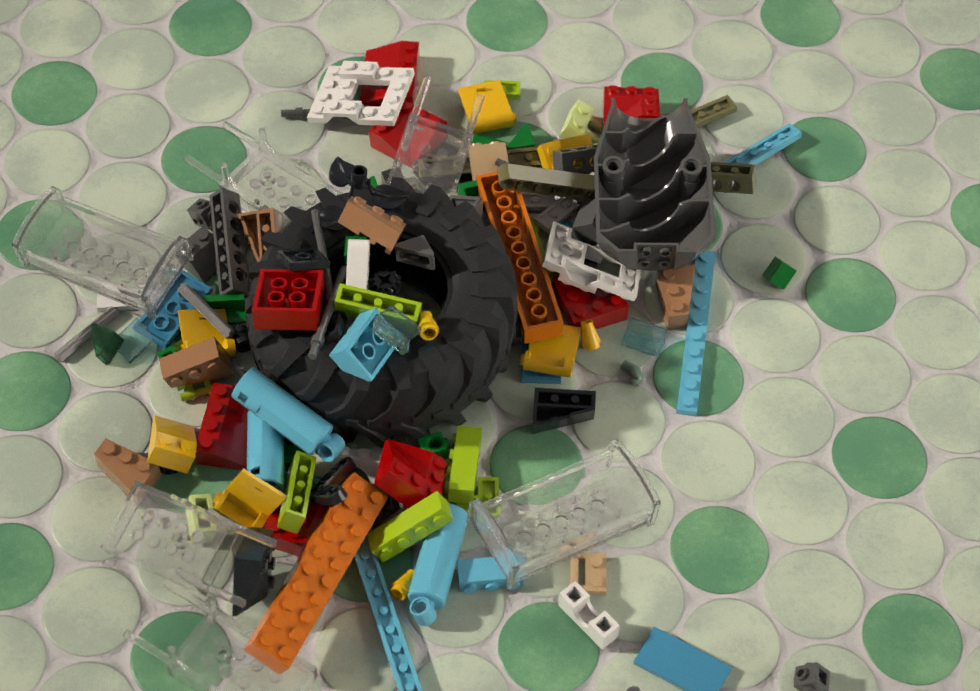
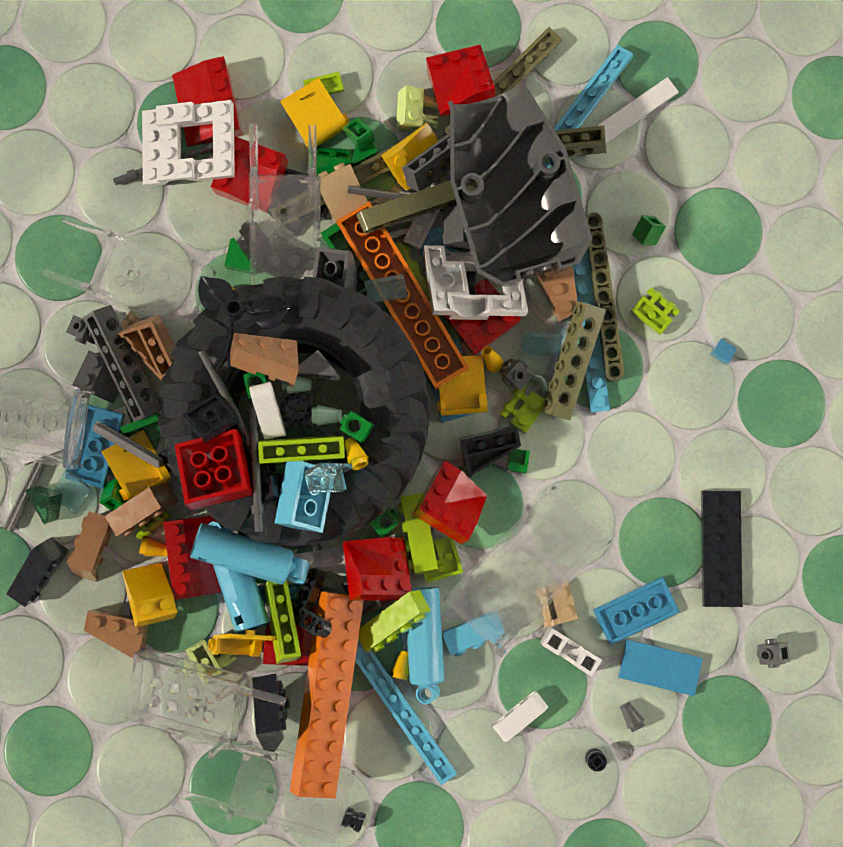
camera: 20 degrees left, 30 degrees up
none -> black wedge [6,537,69,607]
none -> medium nougat wedge [67,511,112,582]
none -> yellow cone [139,537,167,557]
none -> sand green cone [281,376,311,394]
none -> sand green cone [312,405,342,426]
none -> green brick [340,411,374,443]
none -> green slope [343,117,375,152]
none -> clear light blue panel [364,274,408,303]
none -> red slope [412,461,487,544]
none -> white beam [492,691,548,742]
none -> dark grey brick [498,358,533,391]
none -> lime plate [500,386,545,433]
none -> green panel [506,449,530,474]
none -> olive brick [542,301,606,421]
none -> white tile [585,77,678,157]
none -> olive beam [586,212,624,382]
none -> dark azure tile [593,577,679,645]
none -> lime plate [630,287,680,336]
none -> black plate [701,491,743,607]
none -> dark azure slope [710,339,736,365]

